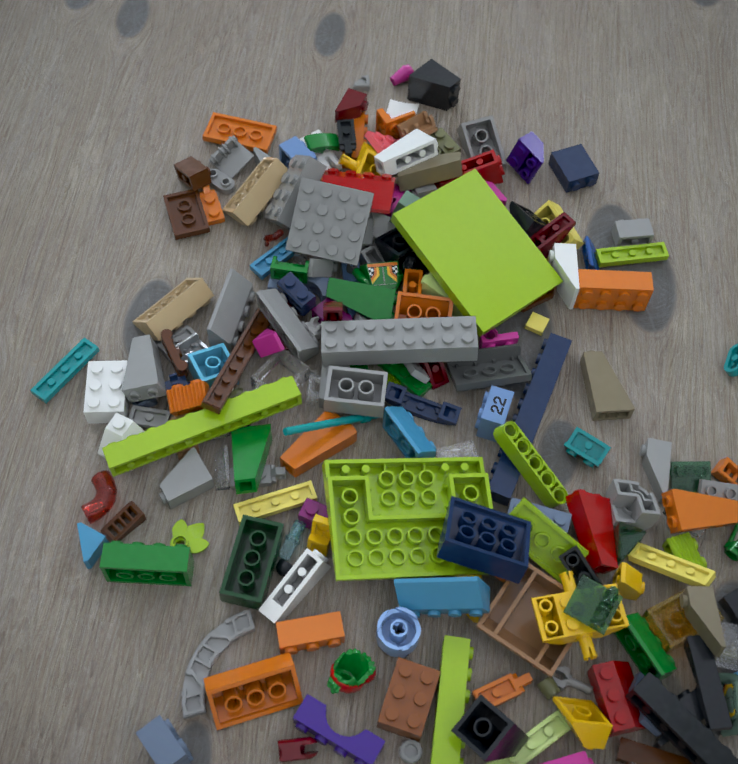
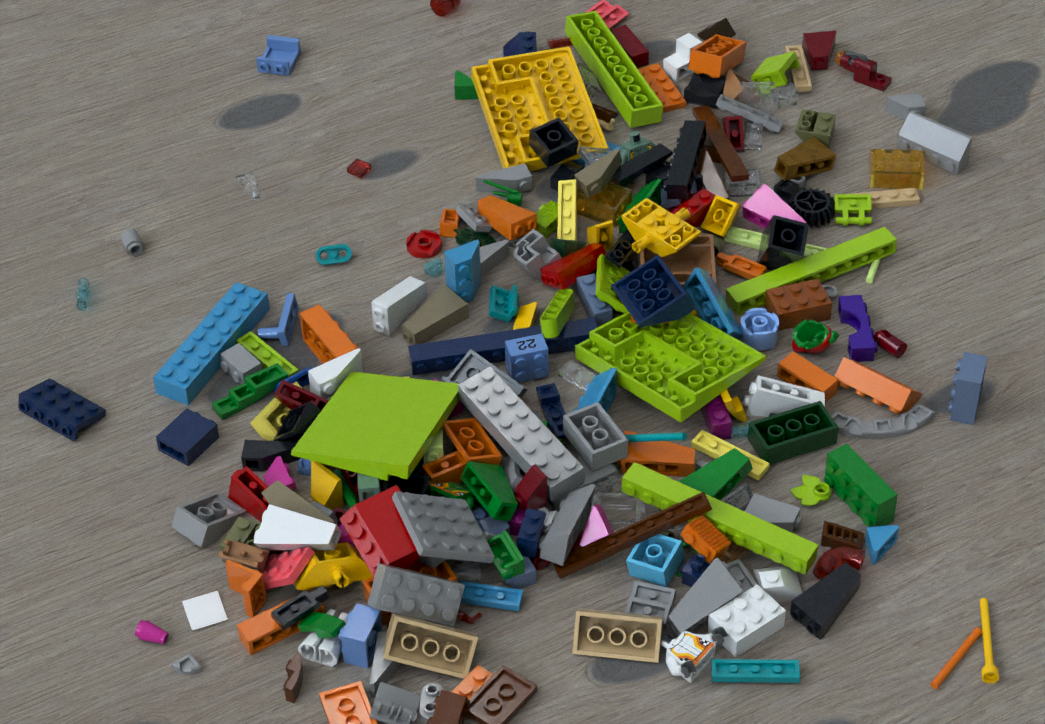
camera: 120 degrees left, 15 degrees down
reddish brown plate [161,329,189,378] -> none
light grey slope [207,268,256,354] -> none
dark red slope [335,88,369,123] -> none
black slope [407,58,461,111] -> none
dark purple slope [506,132,544,184] -> none
clear green hinge [563,575,623,635] -> none
none -> dark blue bracket [18,378,106,441]
none -> dark azure brick [153,282,270,406]
none -> green slope [212,363,288,420]
none -> black slope [241,440,301,472]
none -> medium blue piece [258,293,299,346]
none -> reddish brown slope [283,653,303,703]
none -> white slope [371,276,426,336]
none -> red tile [406,230,442,259]
none -> clear light blue plate [423,257,443,276]
none -> dark azure slope [444,239,481,302]
none -> yellow slope [513,302,538,330]
none -> torso [661,627,728,683]
none -> black slope [790,562,861,640]

